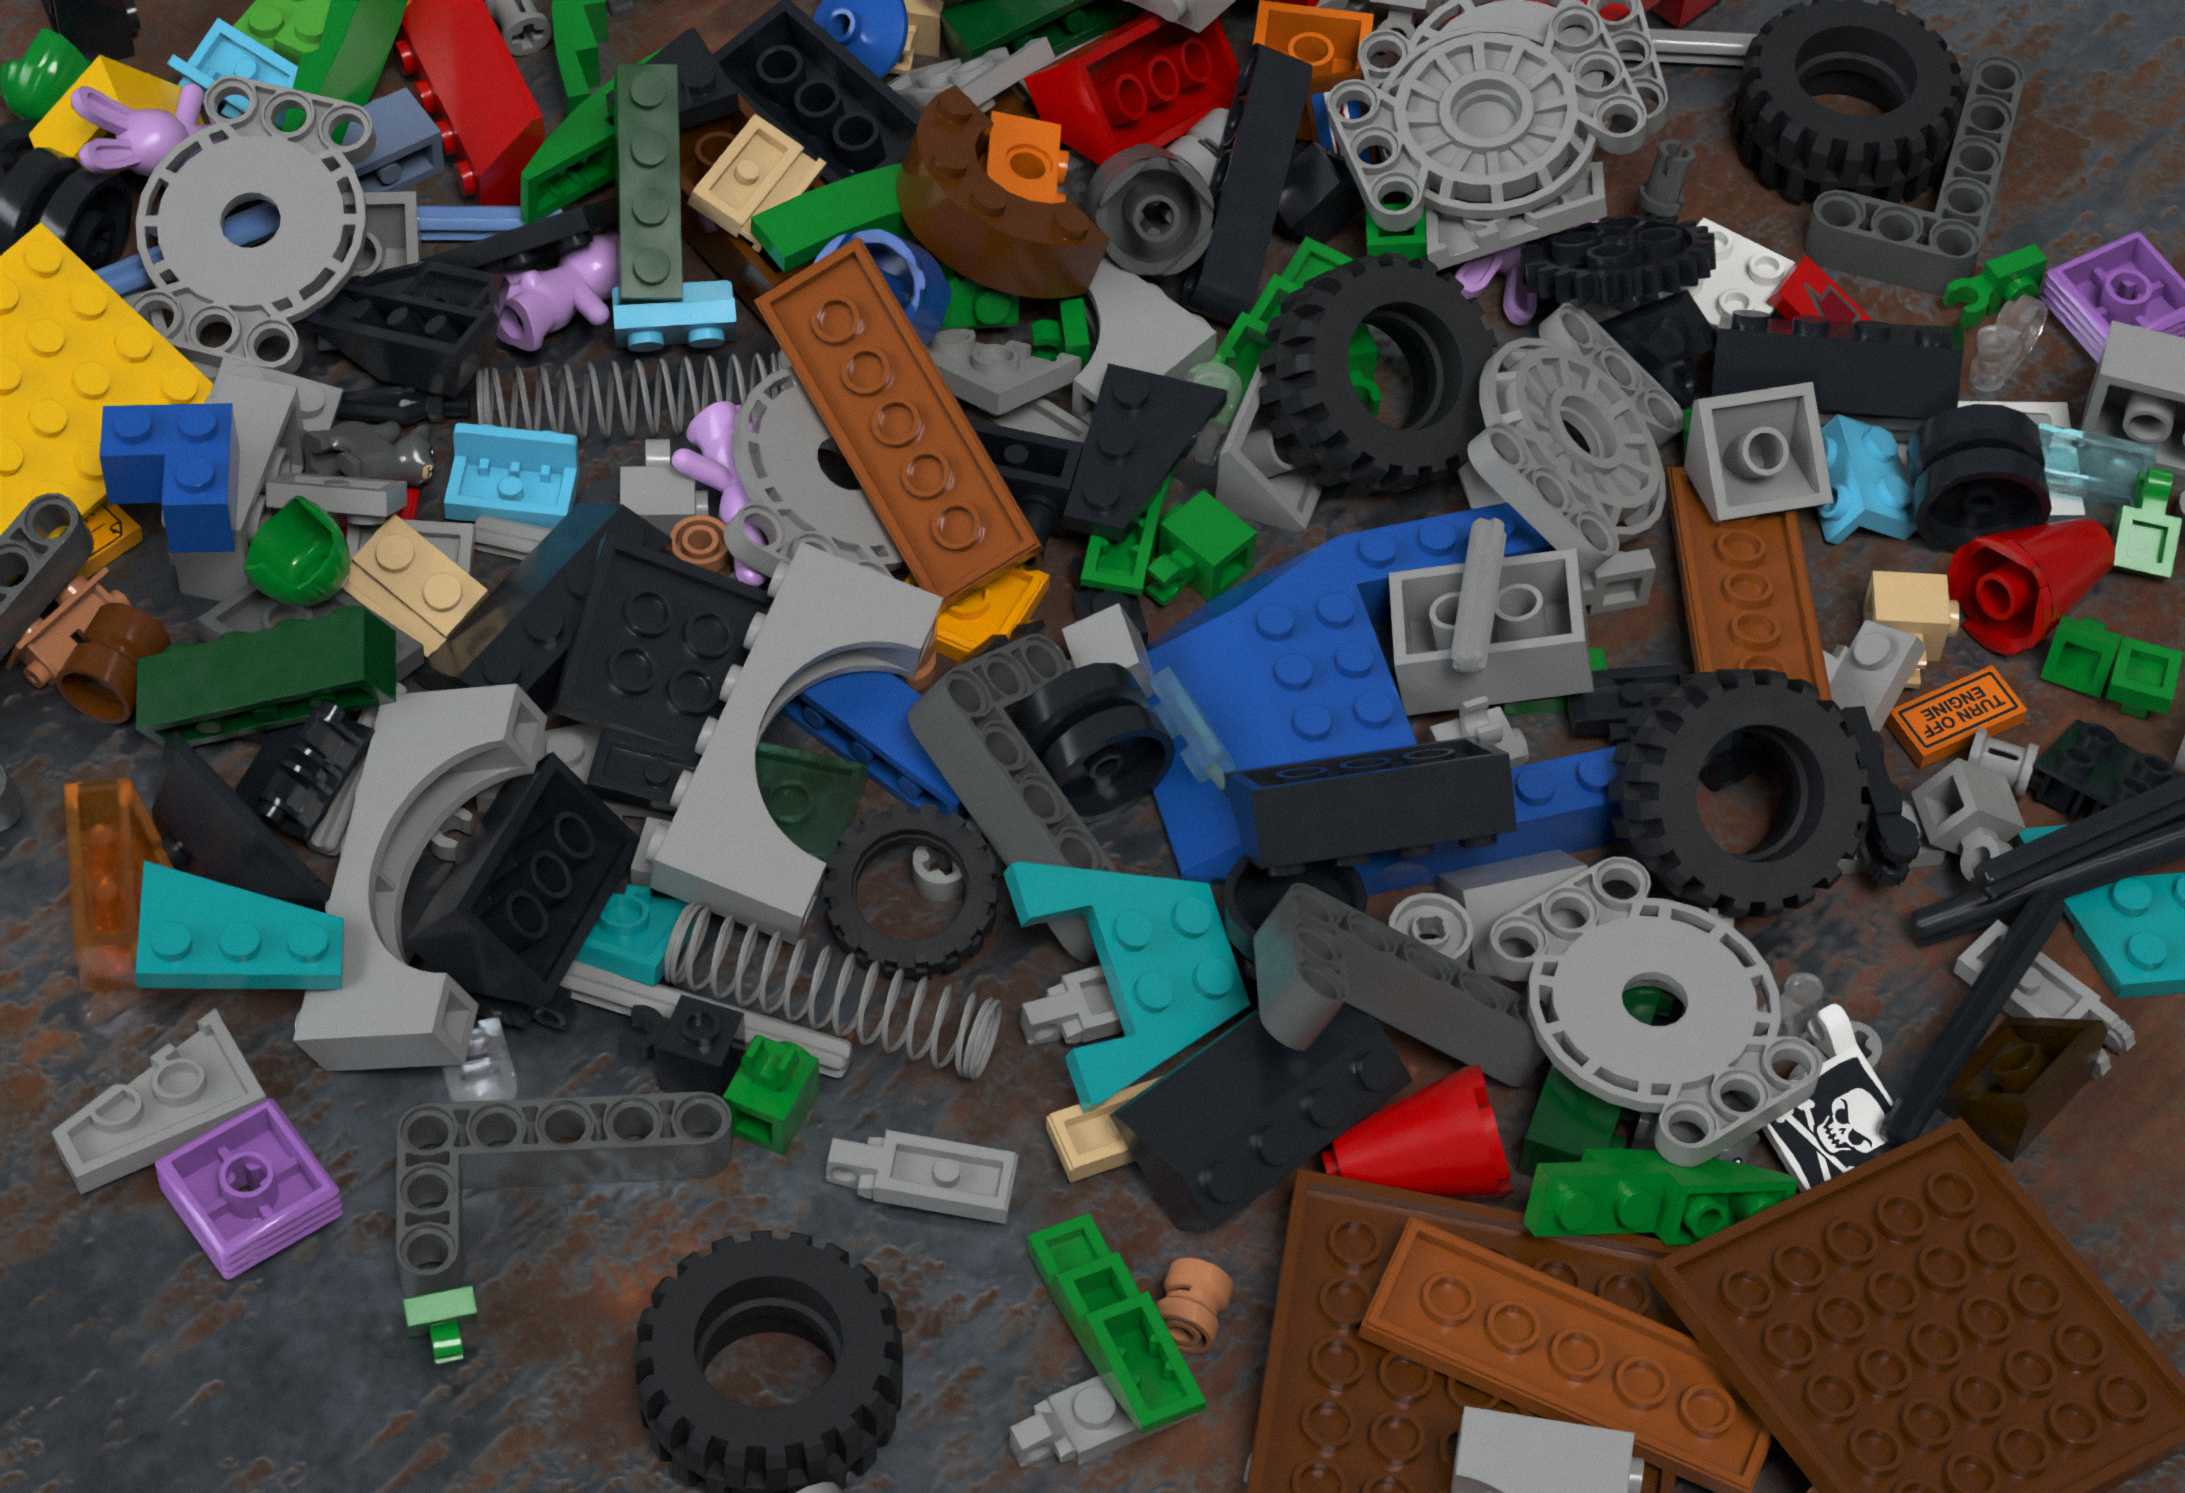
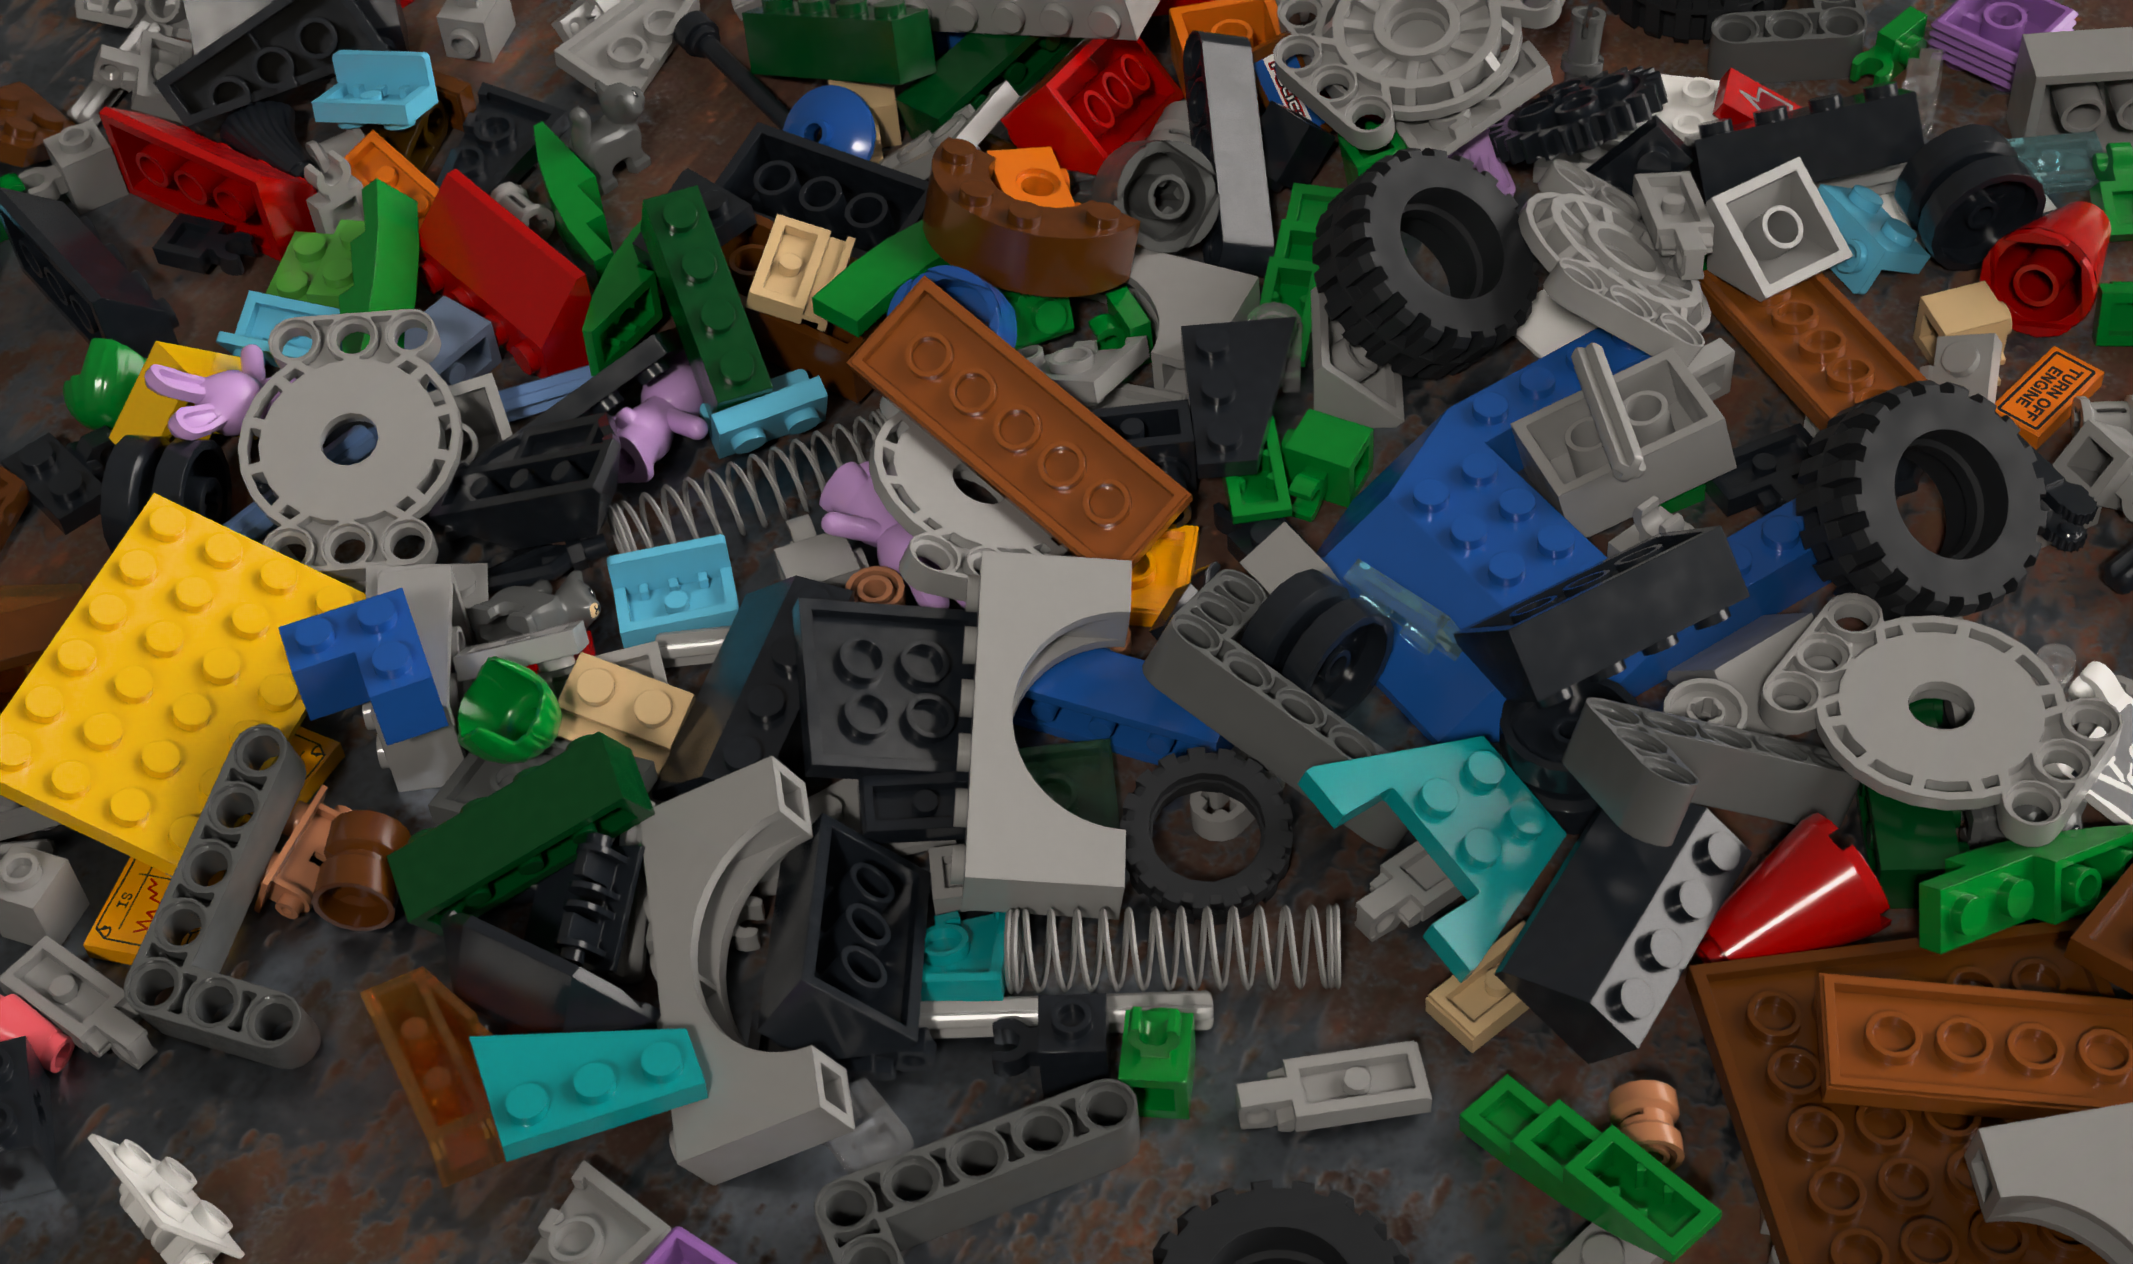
camera: 10 degrees left, 5 degrees down
none -> light grey hinge [1632,171,1714,280]

